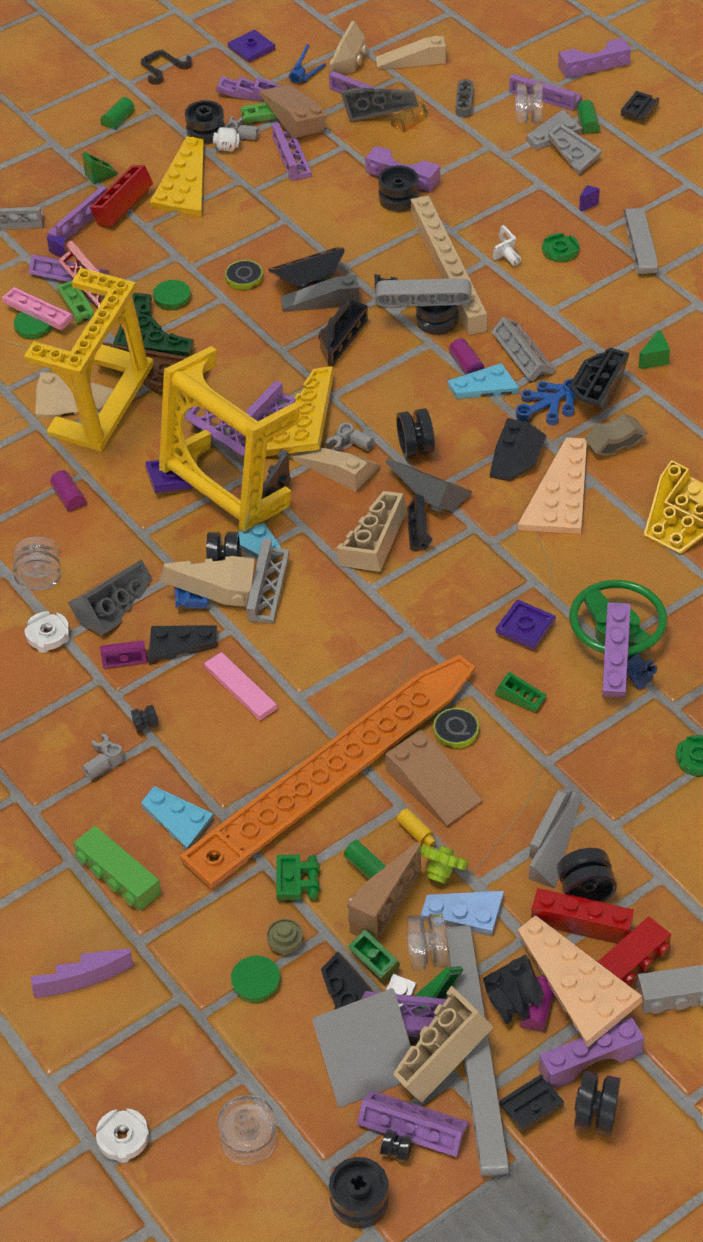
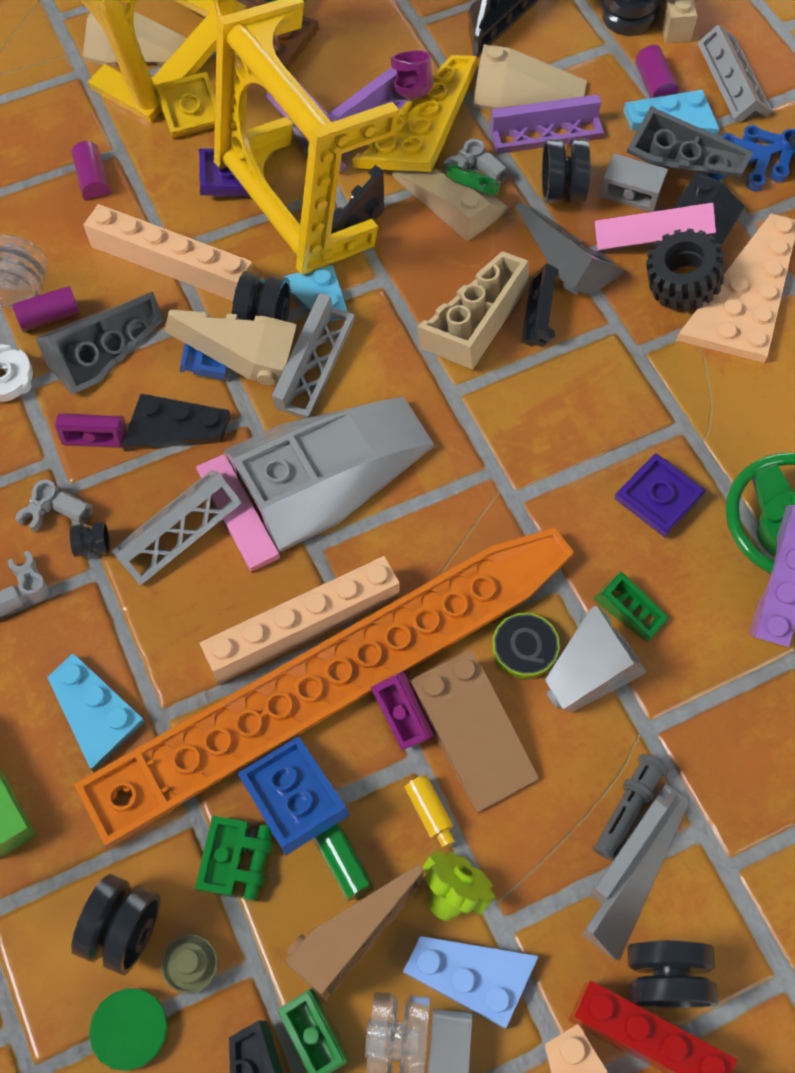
camera: 10 degrees right, 15 degrees up
none -> magenta brick [12,286,80,332]
none -> light grey bar [15,480,93,532]
none -> black wheel [71,874,160,976]
none -> light nougat brick [83,204,254,301]
none -> light grey fence [111,469,242,586]
none -> yellow plate [155,71,215,139]
none -> light nougat brick [199,556,400,685]
none -> light grey wedge [224,397,434,553]
none -> blue plate [238,736,350,855]
none -> magenta brick [371,671,435,750]
none -> magenta helmet [390,50,433,99]
none -> green tile [445,164,501,195]
none -> tan wedge [473,45,587,111]
none -> medium lavender fence [490,94,604,154]
none -> light grey slope [545,605,647,713]
none -> dark grey pin [592,754,669,861]
none -> bright pink tile [595,203,716,251]
none -> light grey brick [600,154,668,212]
none -> dark grey wedge [626,106,753,177]
none -> black tyre [646,228,724,311]

